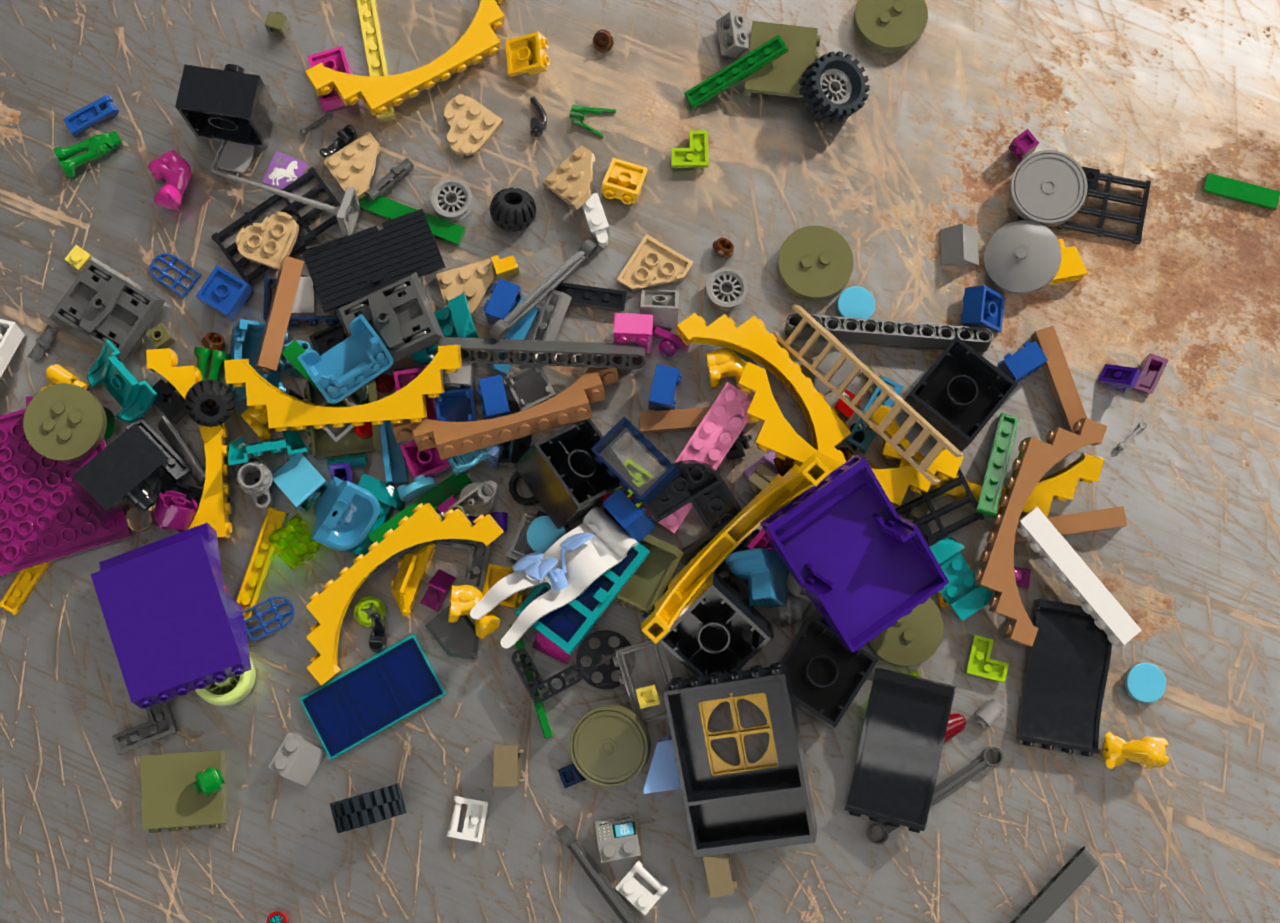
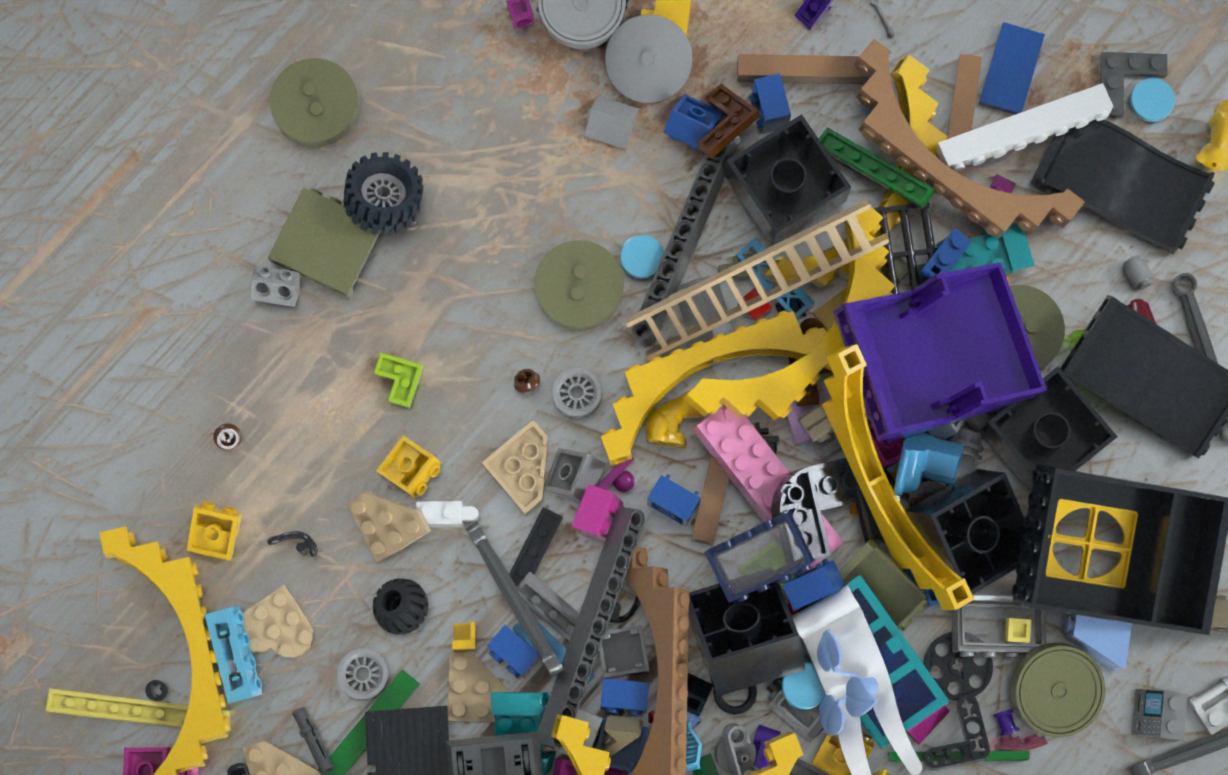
camera: 70 degrees left, 0 degrees up
dark blue slope [558,763,587,788] -> none
green plant [570,104,616,138] -> none
green tile [684,35,789,110] -> none
lime plate [965,635,1009,683] -> none
none -> black bush [145,680,168,701]
none -> medium azure brick [205,606,262,704]
none -> dark tan slope [602,715,643,757]
none -> black piece [609,595,641,623]
none -> reddish brown plate [696,84,761,159]
none -> blue plate [918,228,972,279]
none -> blue tile [978,22,1045,115]
none -> dark purple bush [993,708,1020,737]
none -> clear pink slope [994,733,1048,751]
none -> dark grey plate [1100,52,1168,118]

